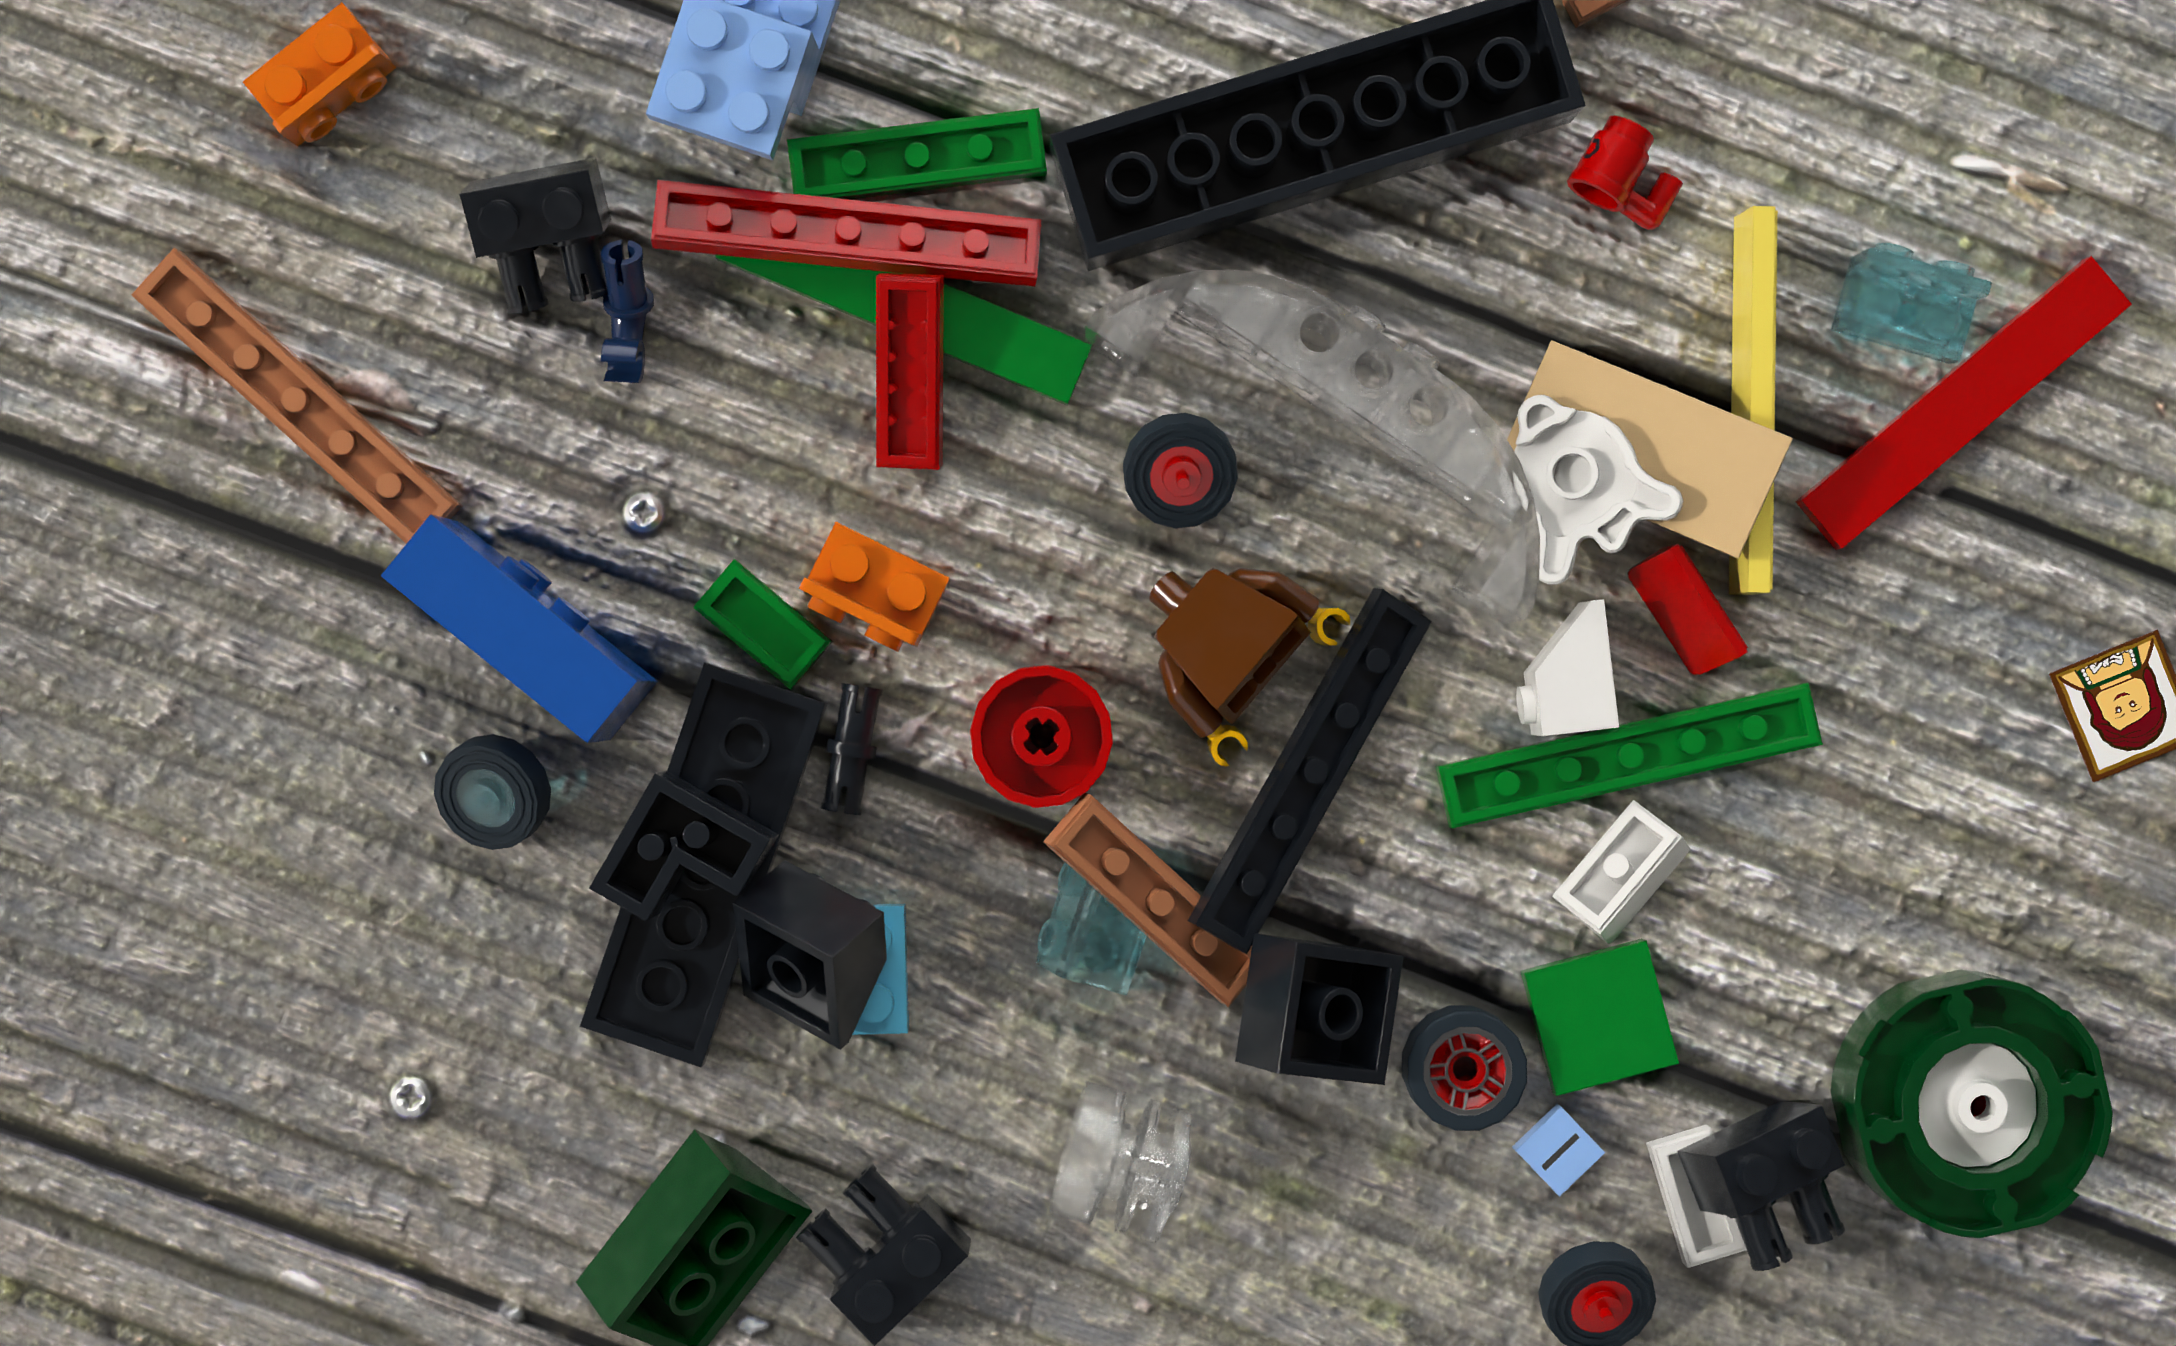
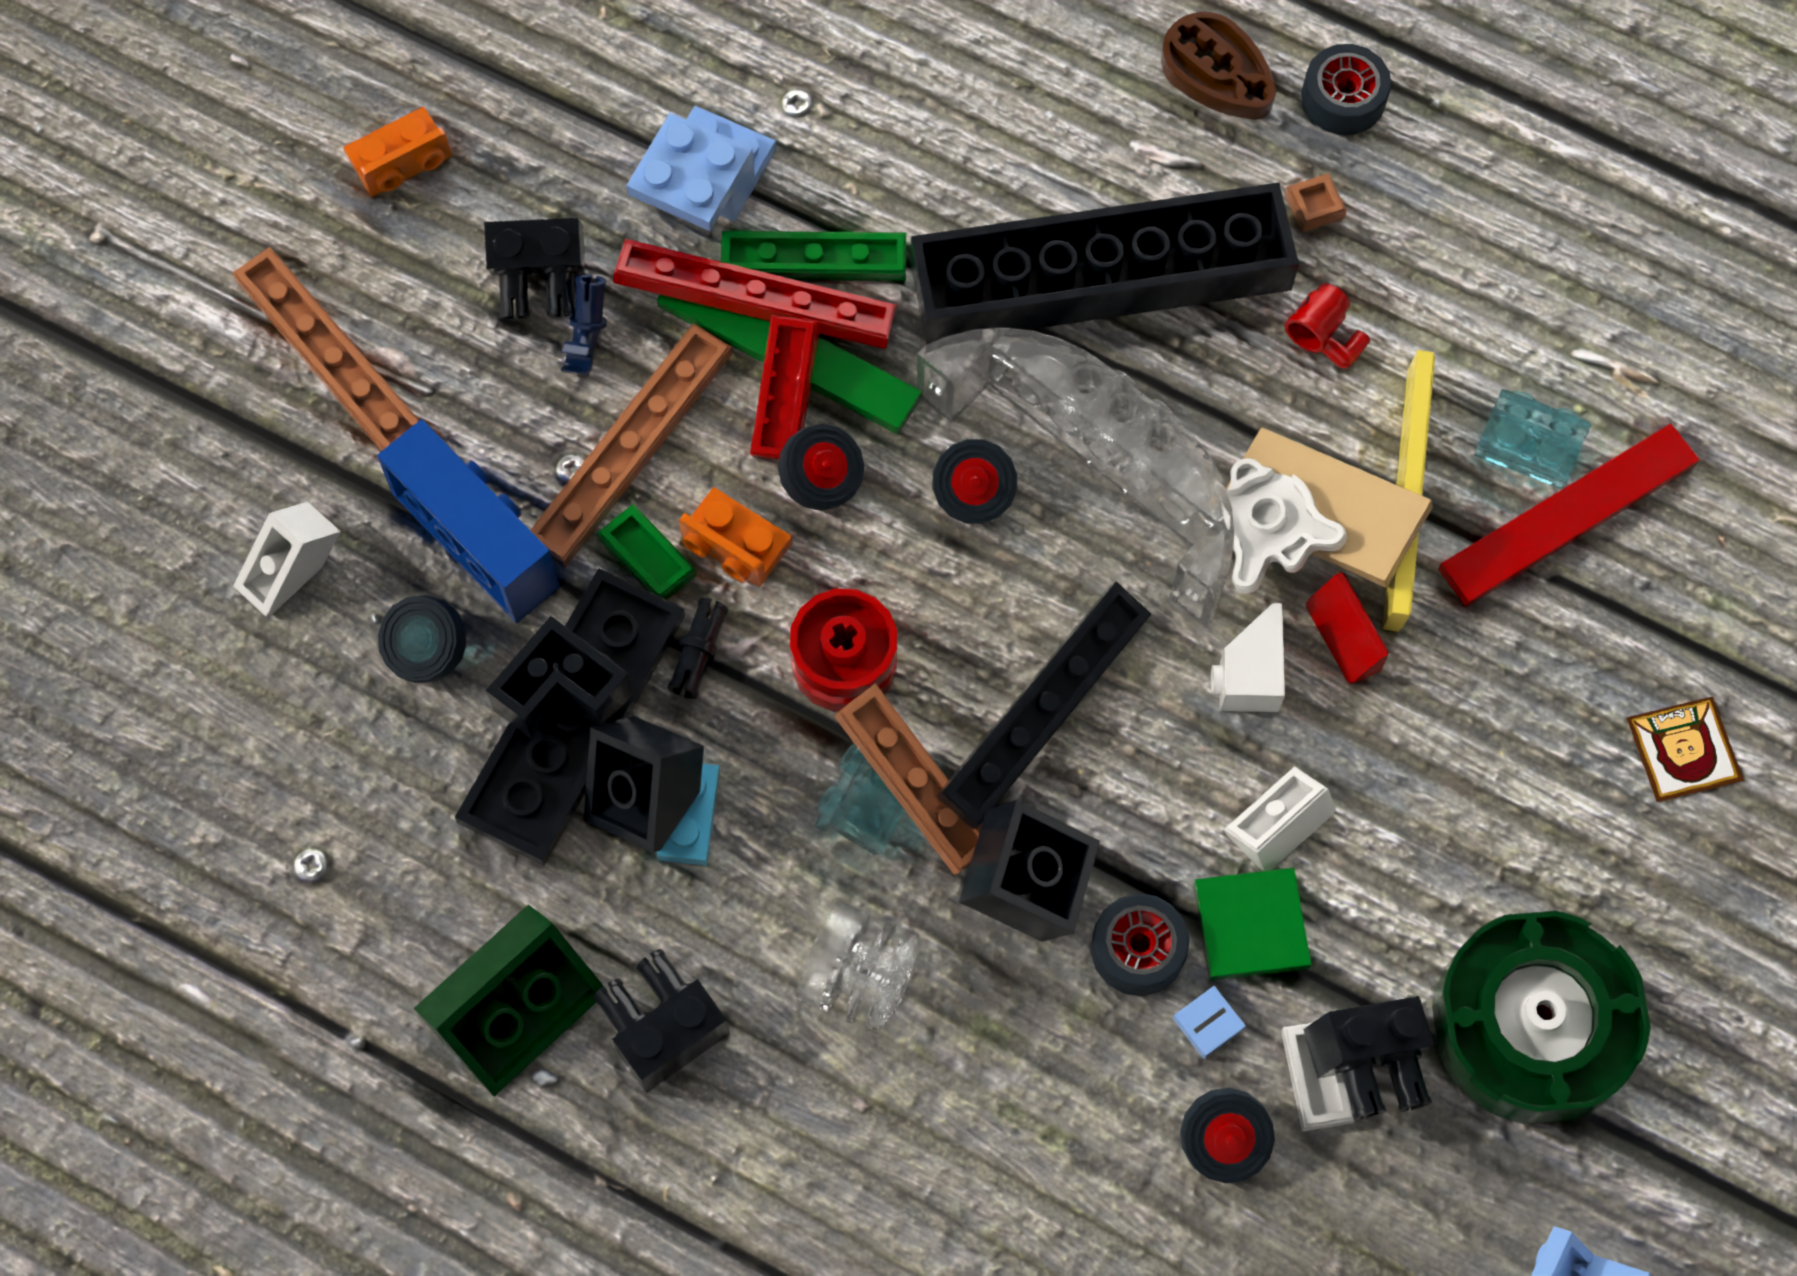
camera: 10 degrees right, 20 degrees down
reddish brown torso [1149,568,1351,767] -> none
green tile [1435,683,1823,828] -> none
none -> white slope [233,502,341,617]
none -> nougat tile [530,323,732,568]
none -> black wheel [778,424,865,511]

